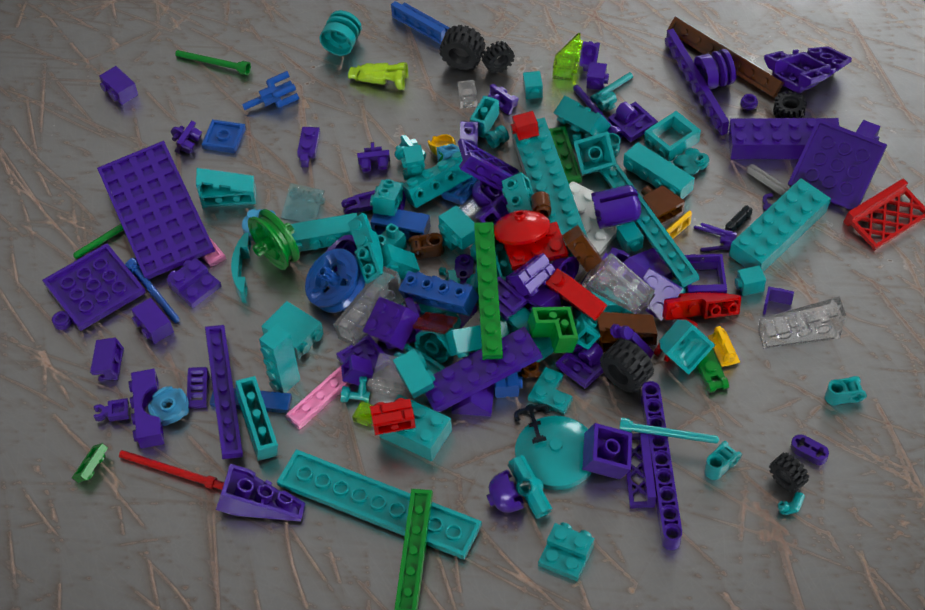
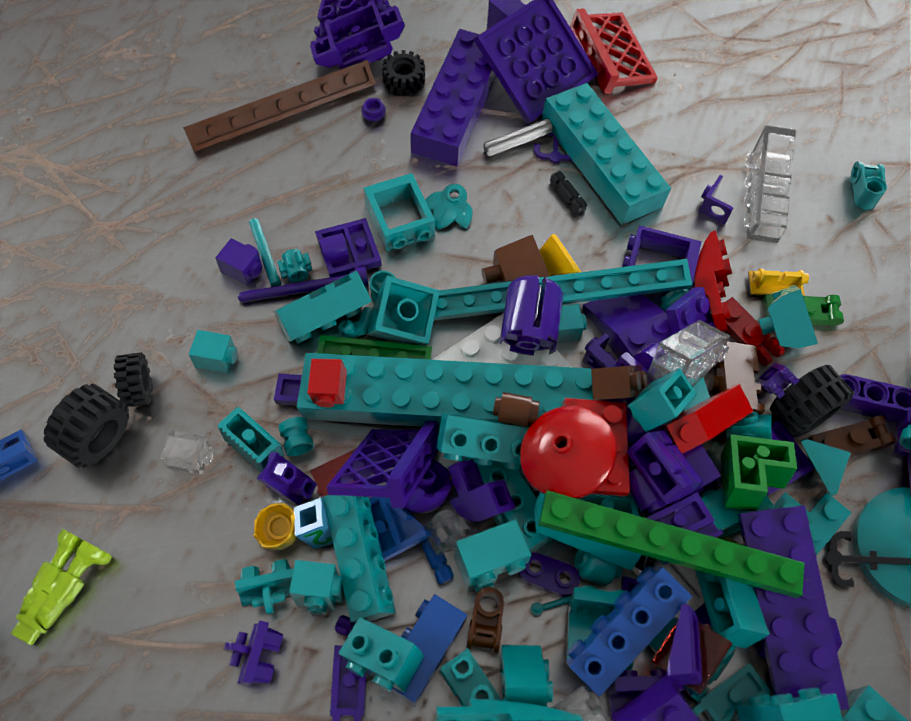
camera: 80 degrees left, 10 degrees up
dark purple hips [488,84,519,115] -> none
clear neon green slope [553,33,583,81] -> none
dark purple hips [579,41,600,72] -> none
teal brick [623,142,695,199] -> none
dark purple plate [665,29,729,135] -> none
dark purple wheel [694,49,736,90] -> none
dark purple plant [694,223,737,252] -> none
teal brick [735,265,766,296] -> none
none -> teal brick [629,368,697,432]
none -> dark purple slope [667,604,702,685]
none -> teal slope [800,438,850,496]
none -> reddish brown plate [808,415,897,457]

